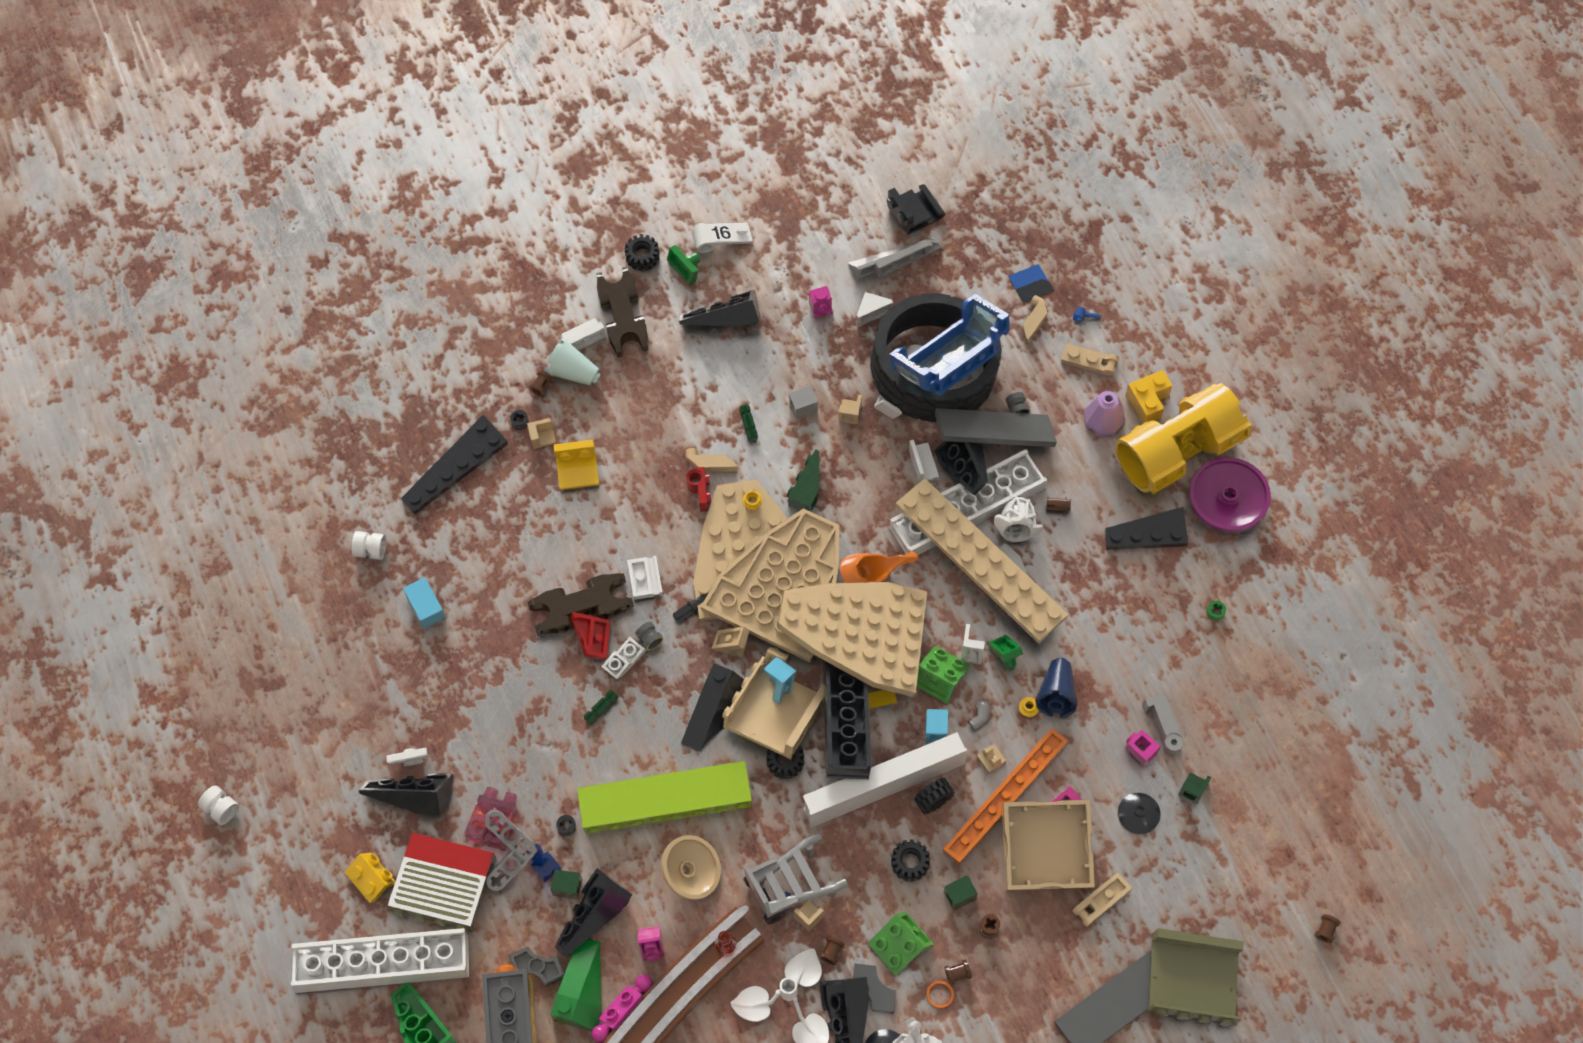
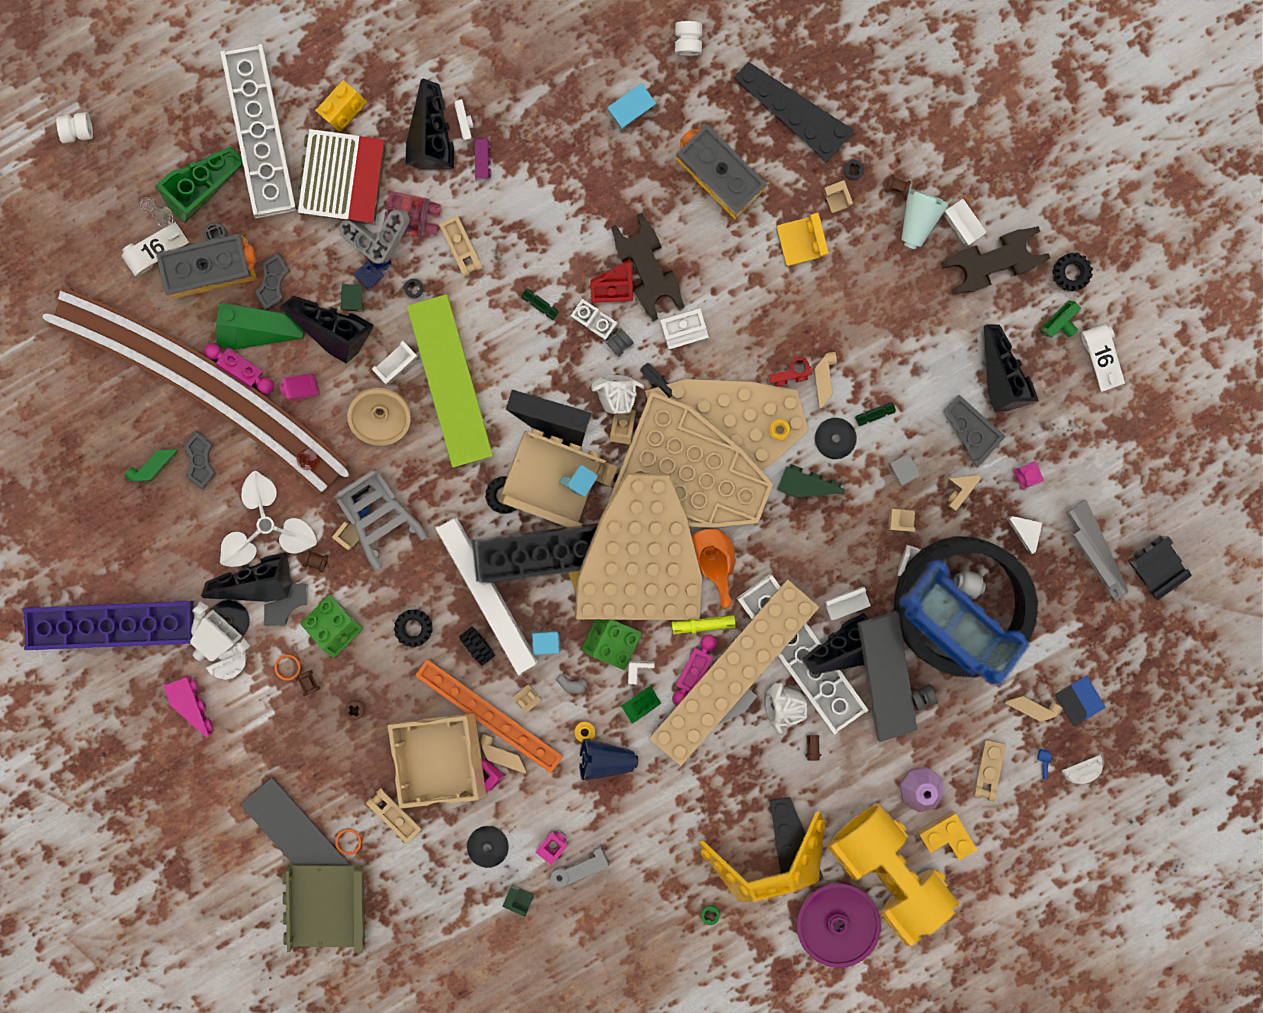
camera: 80 degrees right, 25 degrees up
dark green panel [944,875,978,911] -> none
none -> dark grey wheel [204,223,229,241]
none -> orange piece [335,829,362,855]
none -> white panel [372,341,419,385]
none -> tan plate [439,215,483,278]
none -> magenta piece [474,139,491,180]
none -> tan piece [480,733,527,774]
none -> white piece [592,375,644,414]
none -> neon yellow pin [671,615,735,635]
none -> dark pink plate [672,635,717,706]
none -> dark grey piece [676,124,767,220]
none -> yellow piece [699,811,825,902]
none -> black dish [815,418,857,459]
none -> dark grey wing [944,395,1006,468]
none -> tan slope [947,475,982,511]
none -> white plate [1062,755,1103,784]

